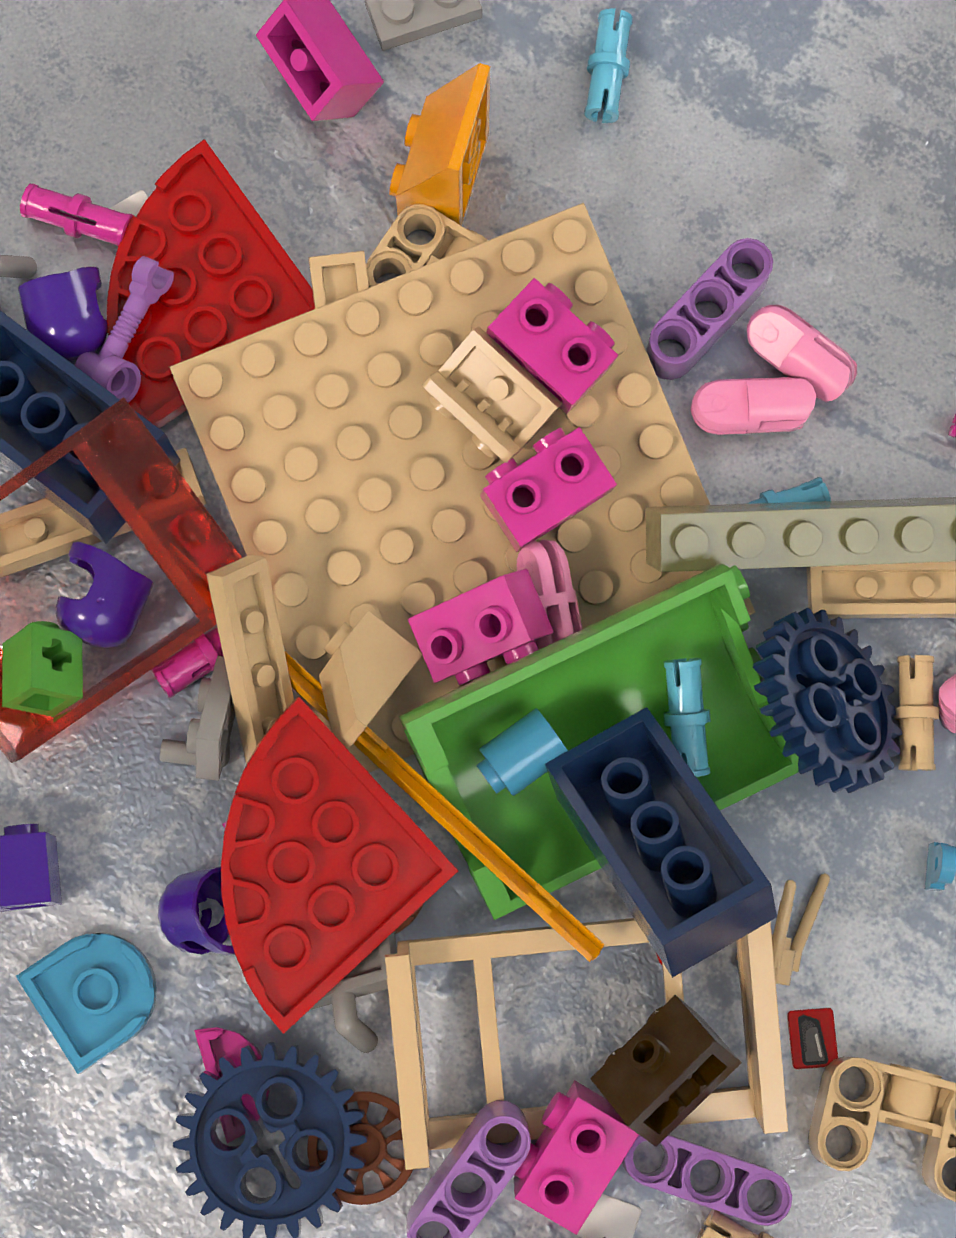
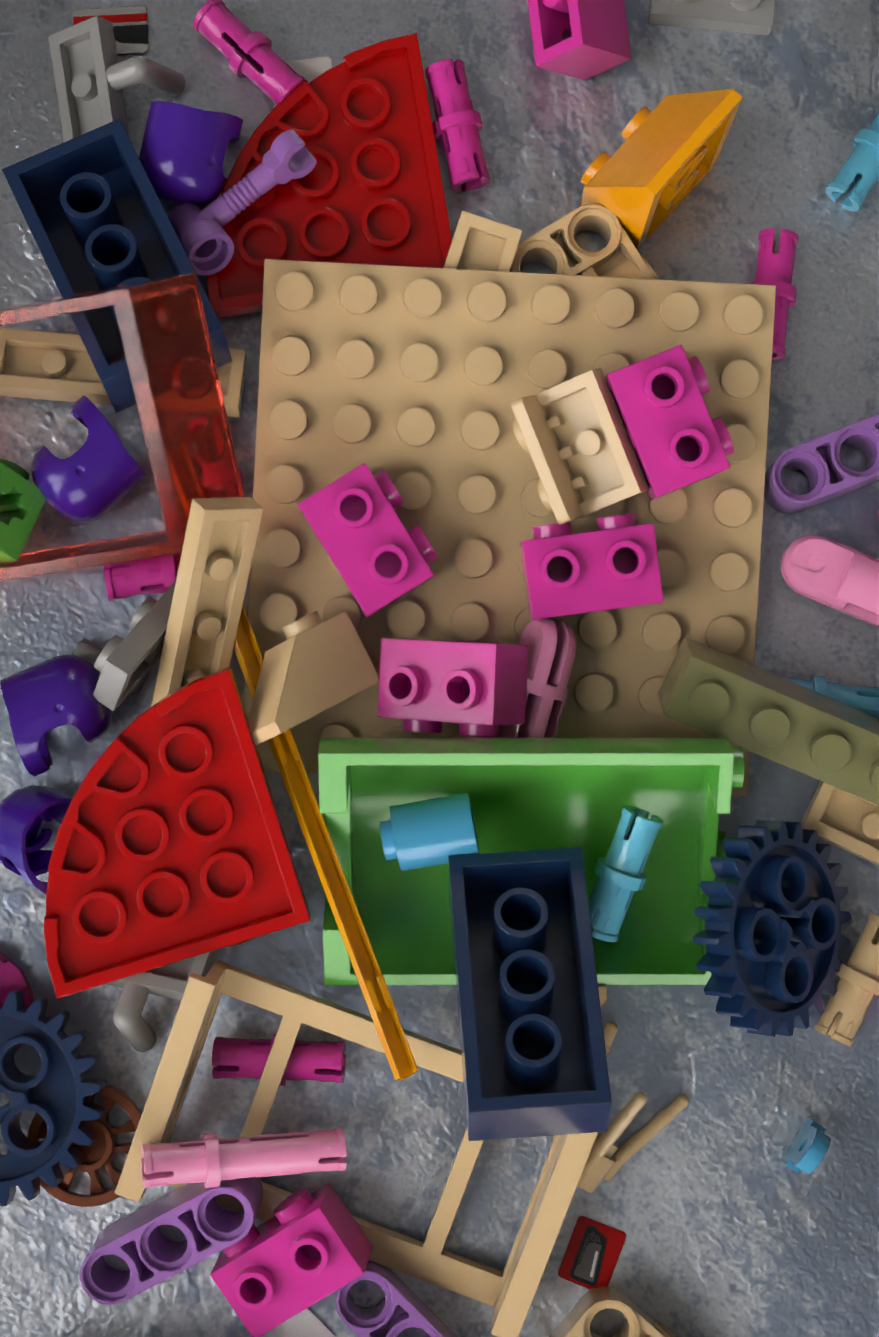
camera: 25 degrees right, 5 degrees up
dark brown brick [590,995,742,1147] -> none
none -> dark purple helmet [0,655,113,776]
none -> bright pink pin [141,1127,347,1189]
none -> dark pink pin [212,1034,346,1086]
none -> dark pink brick [297,463,438,617]
none -> dark pink pin [425,59,490,192]
none -> dark pink pin [750,228,799,361]

